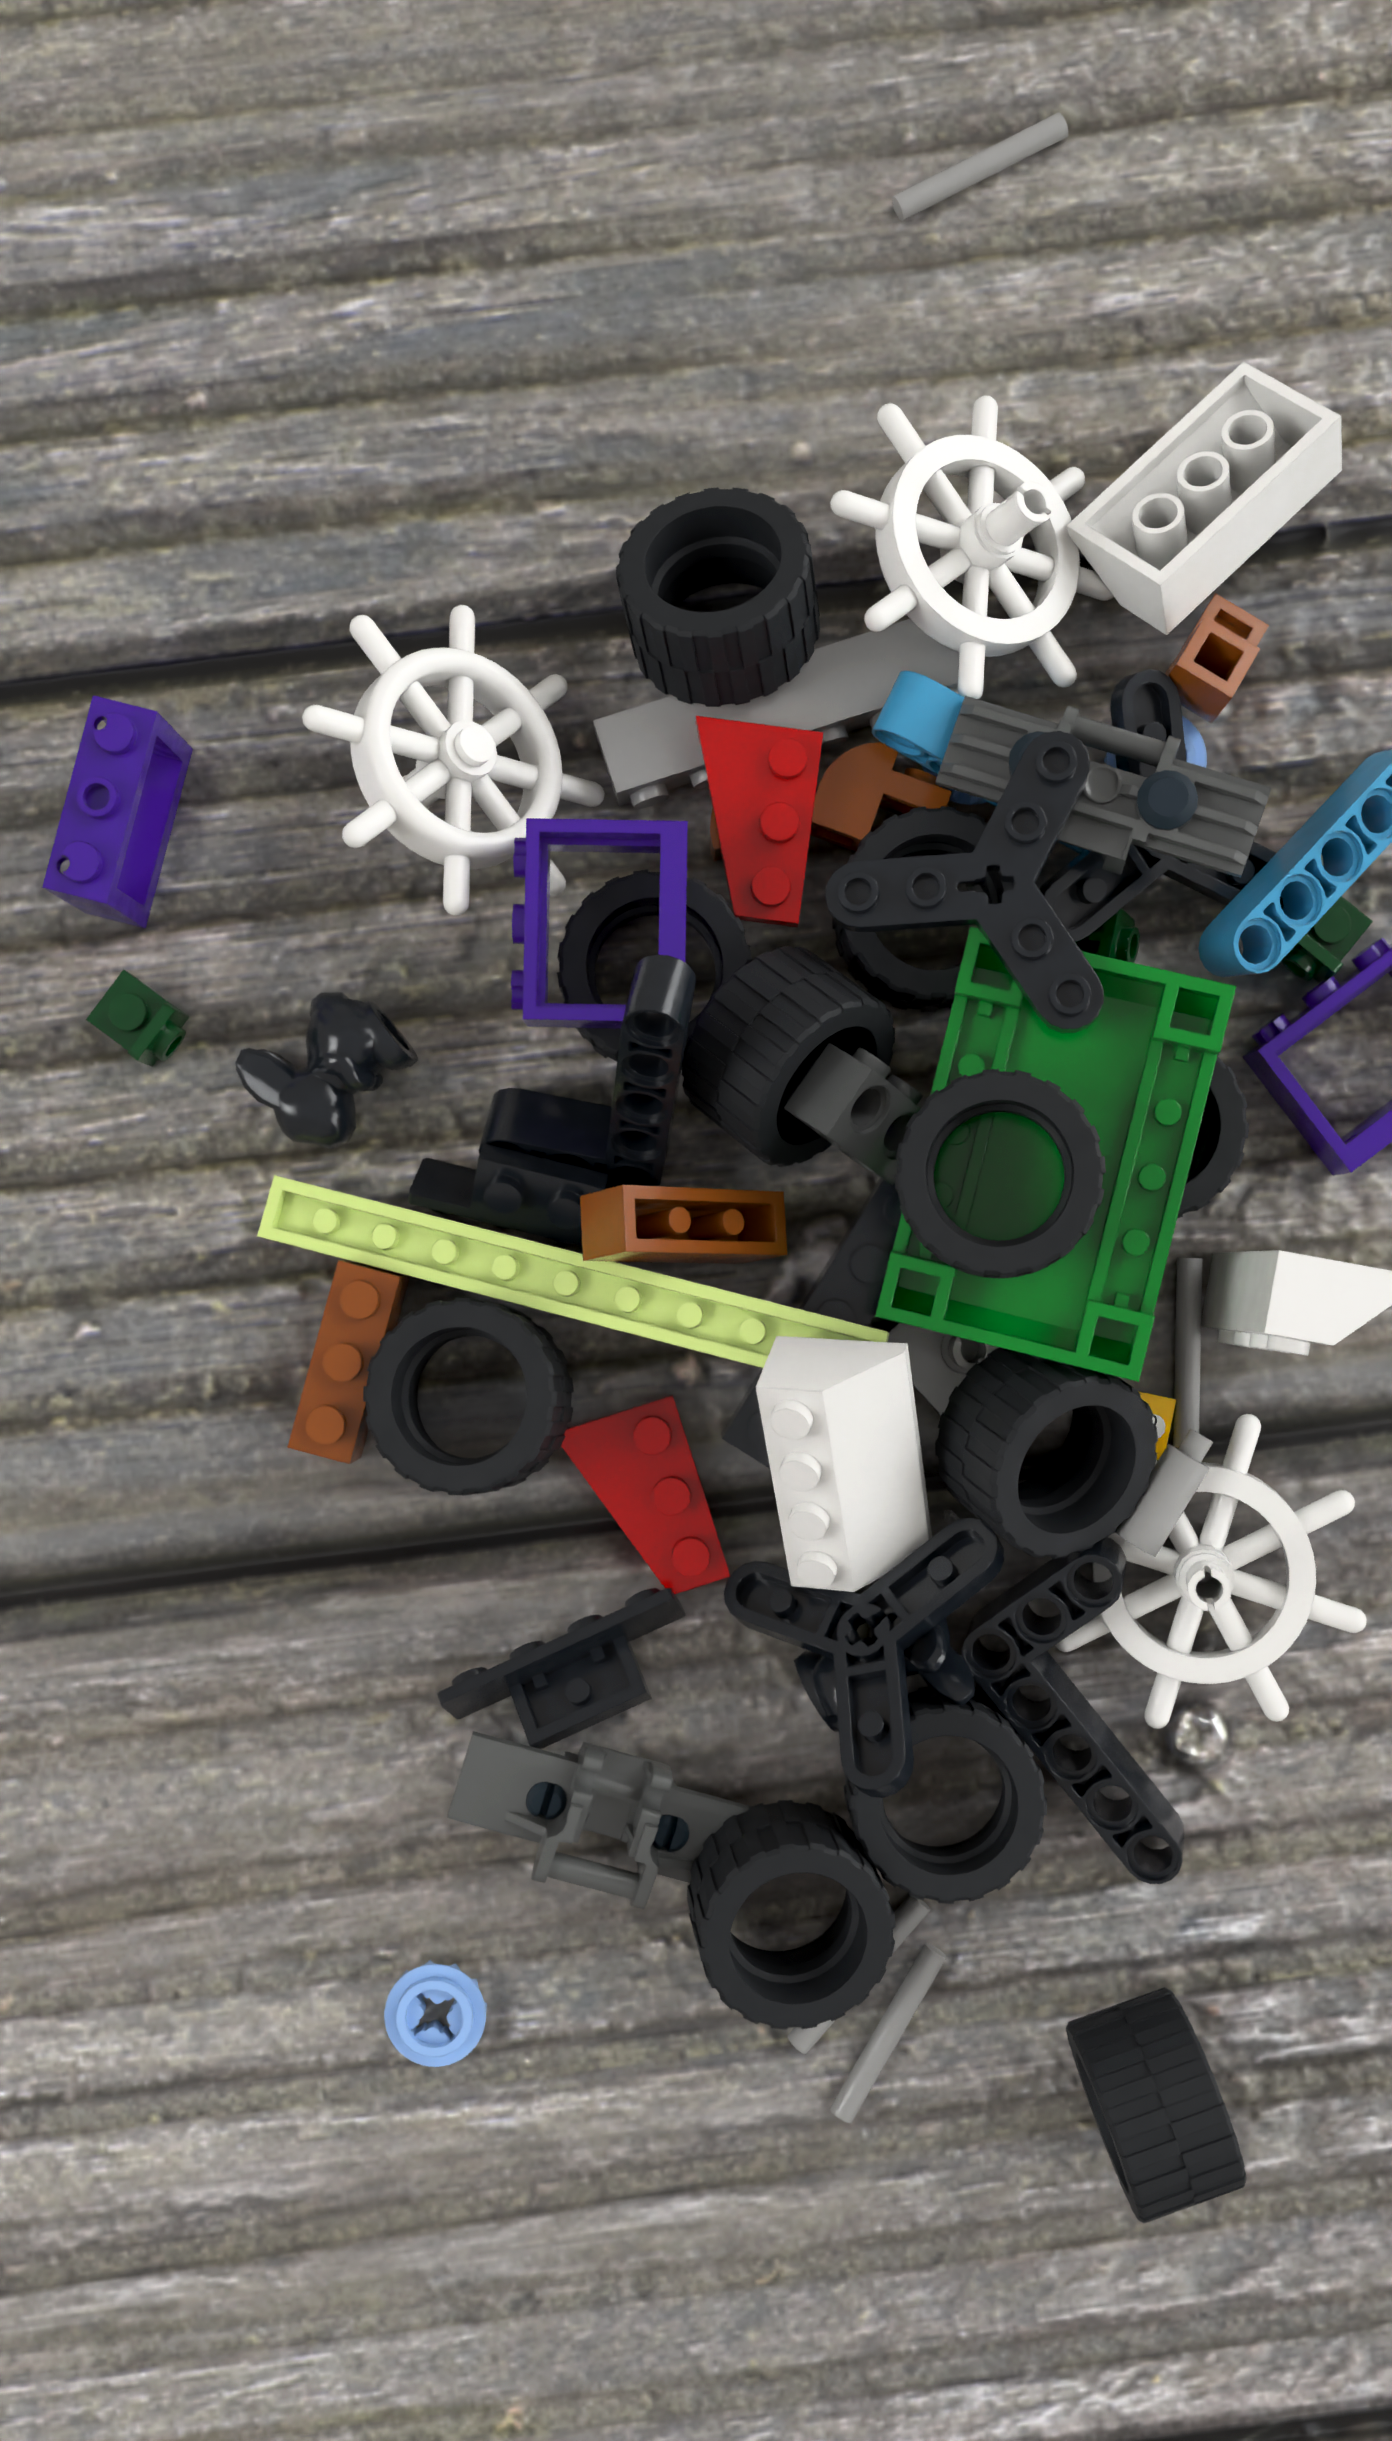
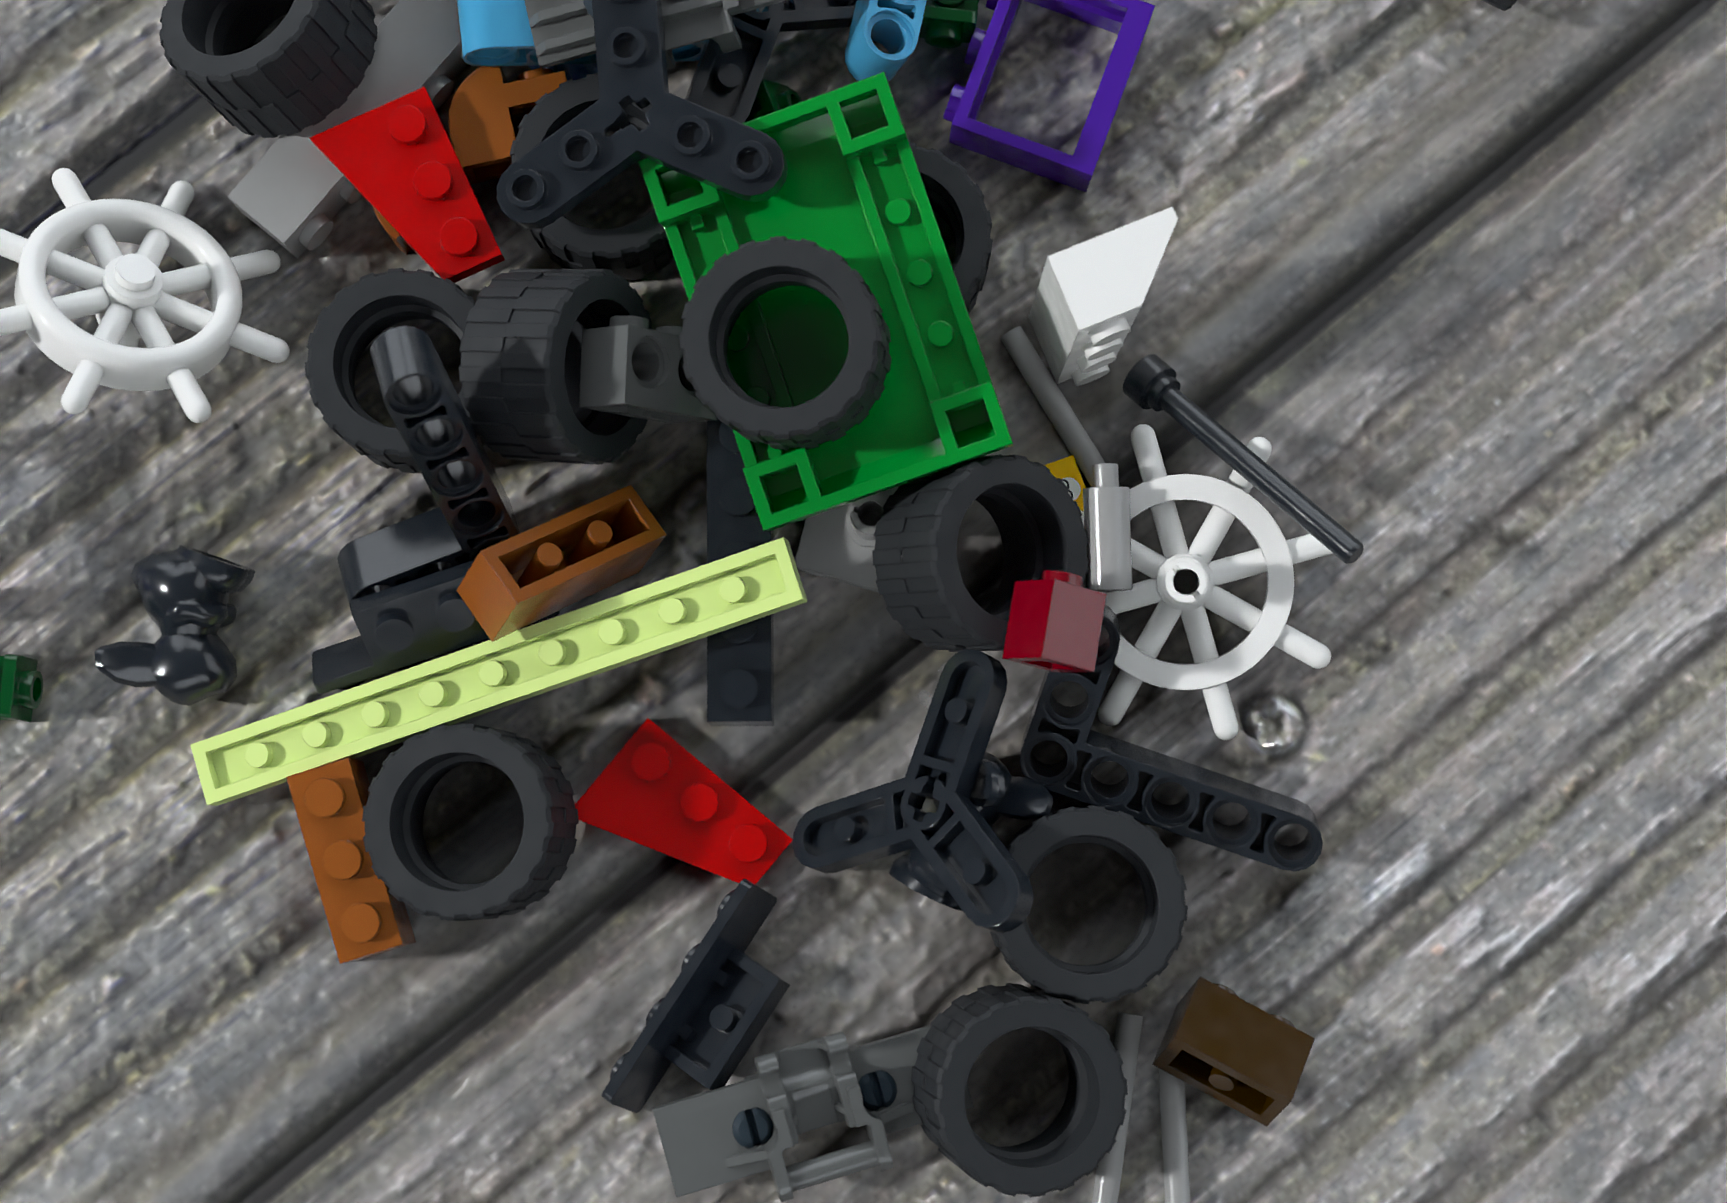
camera: 30 degrees left, 5 degrees down
dark purple window [511,818,688,1028] -> none
white slope [756,1336,932,1592] -> none
black tyre [1066,1987,1247,2223] -> none
none -> dark red brick [1002,570,1107,672]
none -> black piece [1123,354,1363,564]
none -> dark brown brick [1152,977,1315,1127]

